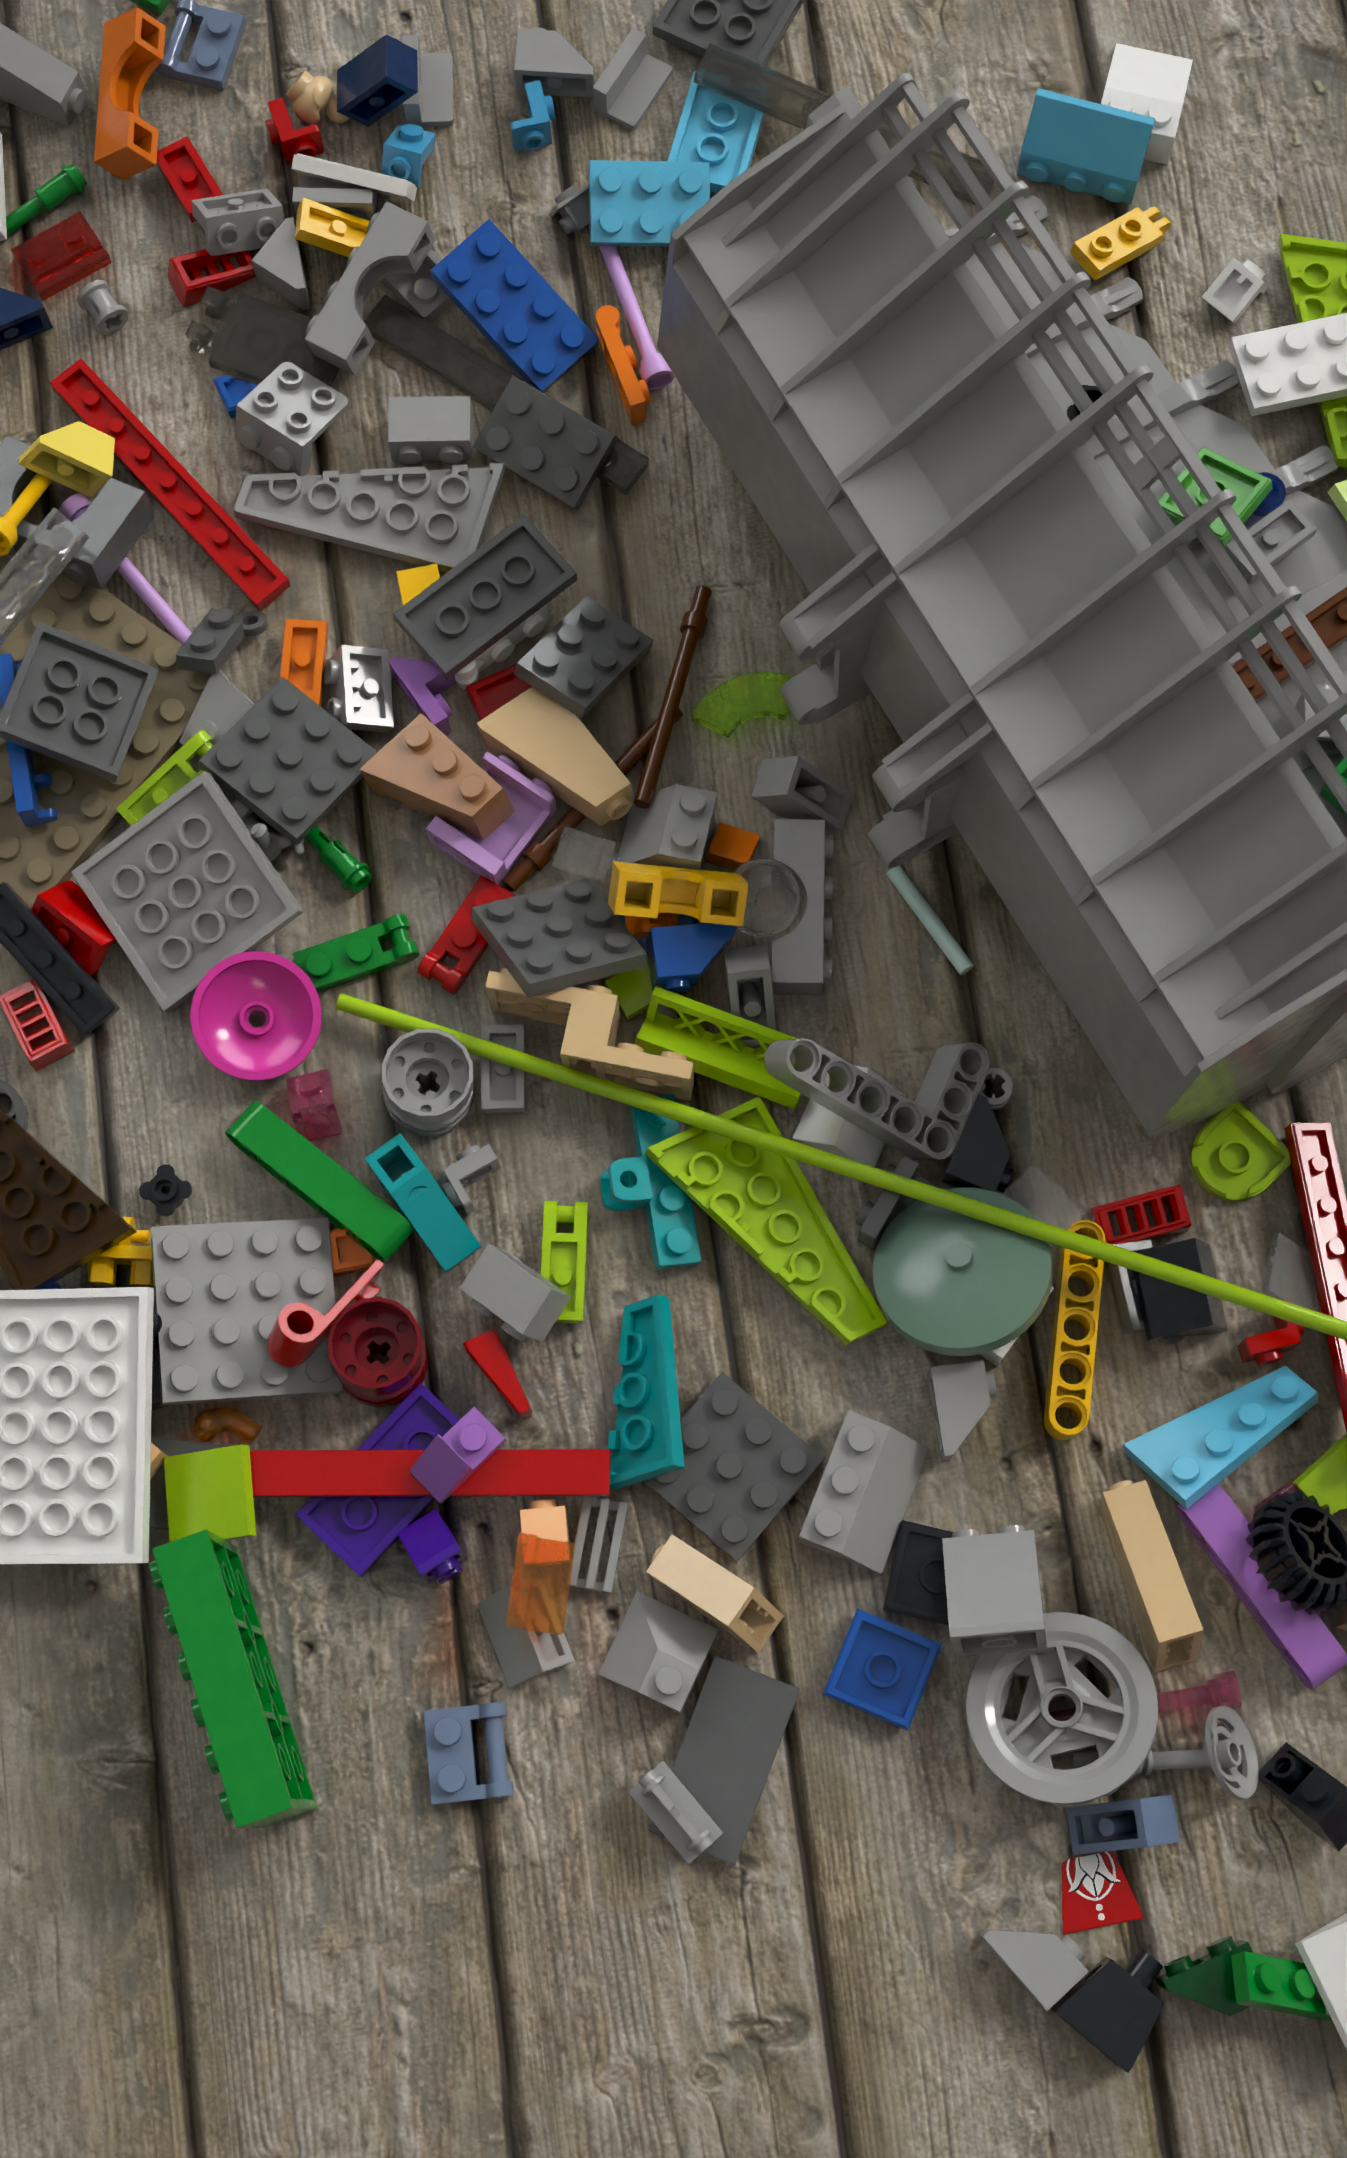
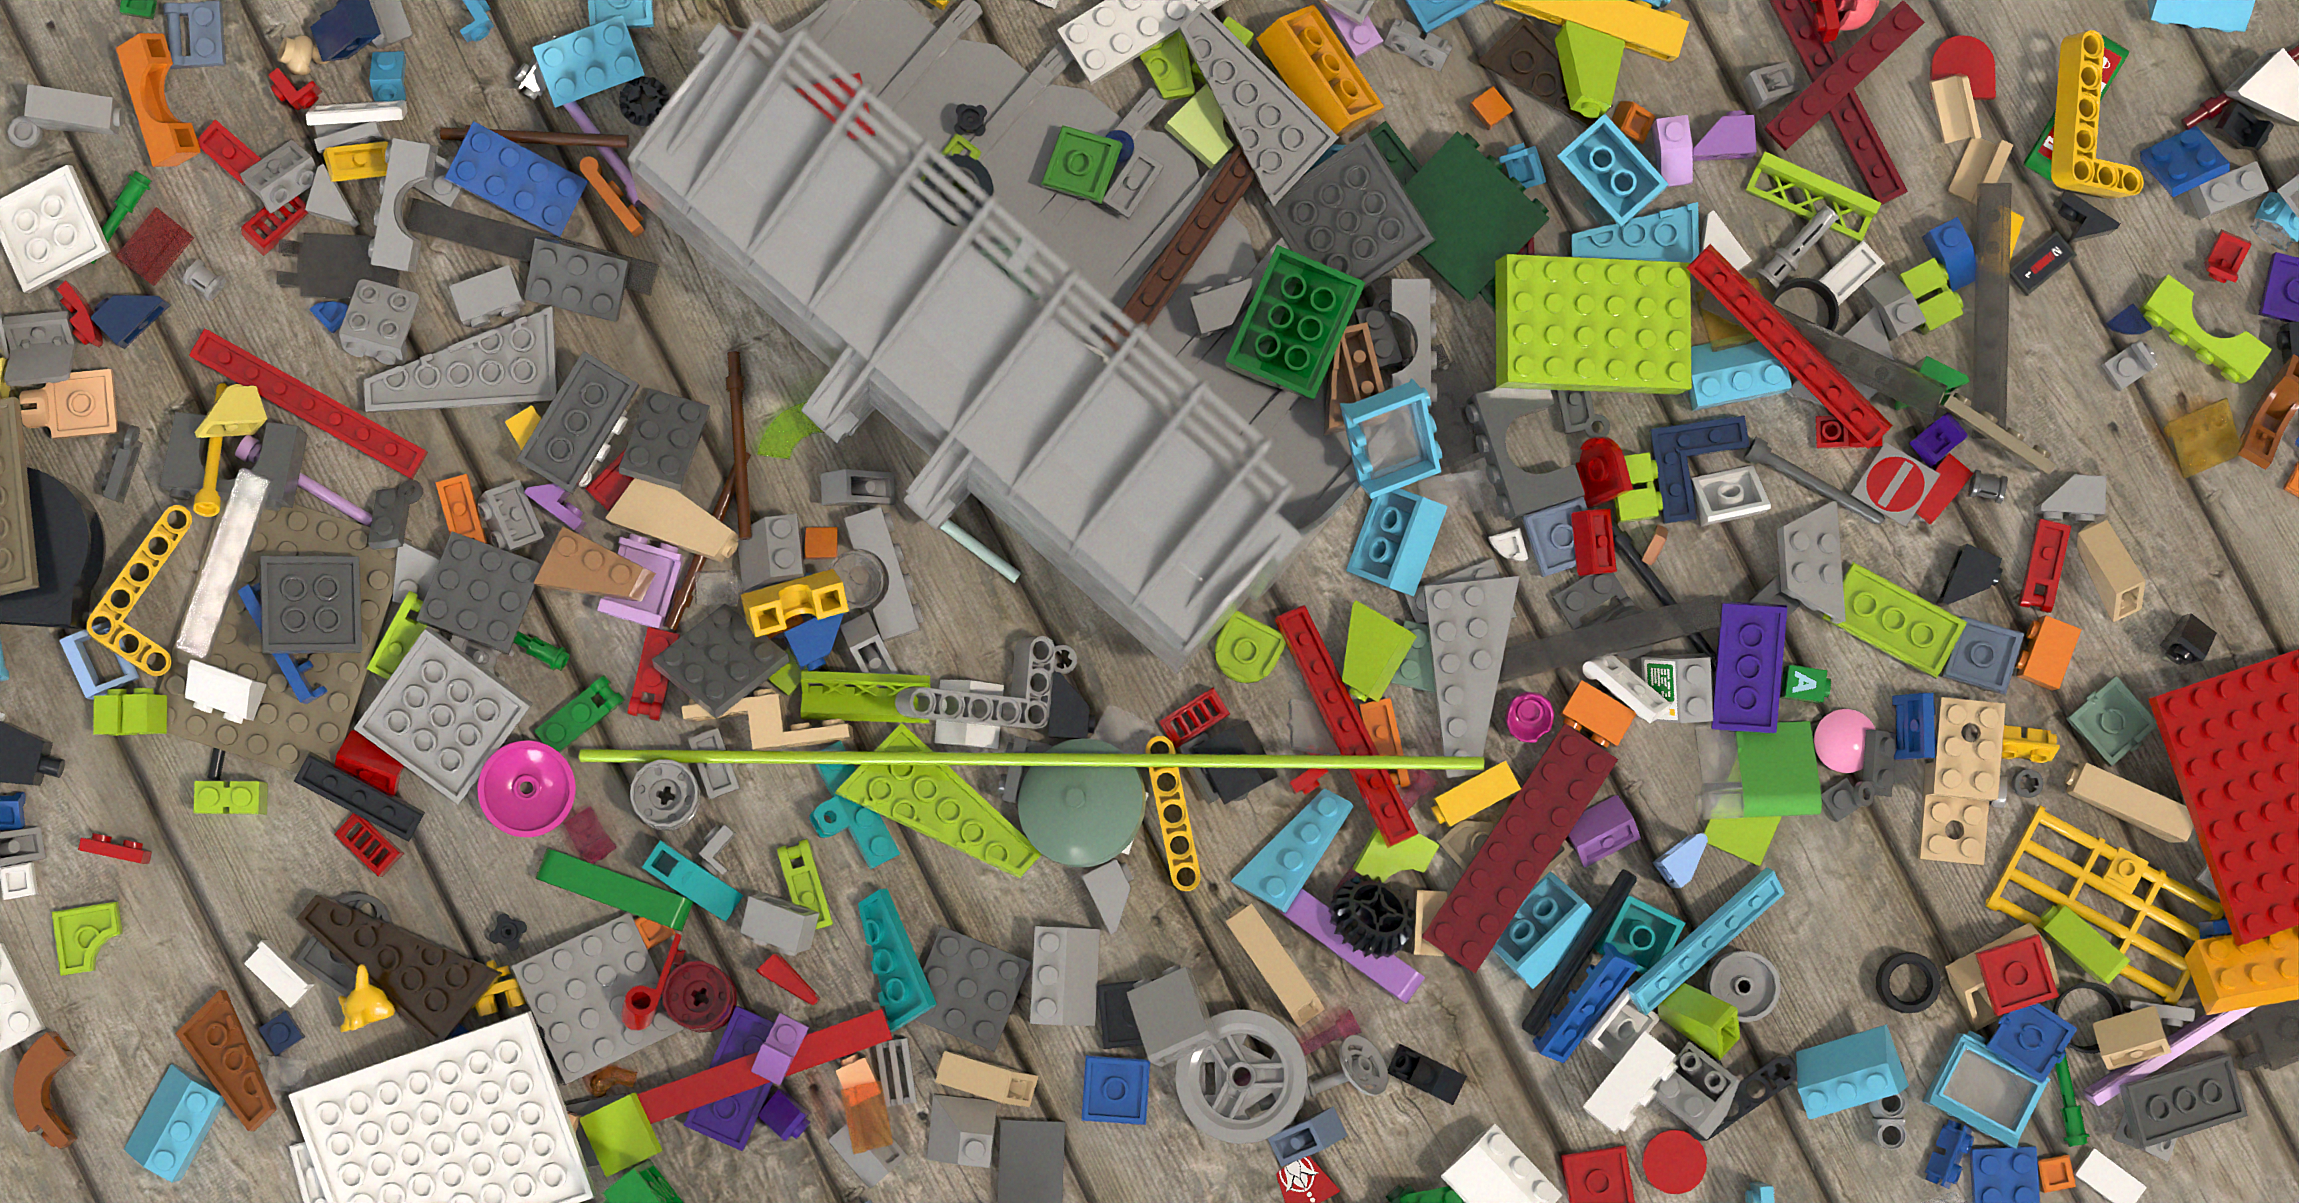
camera: 25 degrees left, 10 degrees up
none -> reddish brown bar [440,125,630,148]

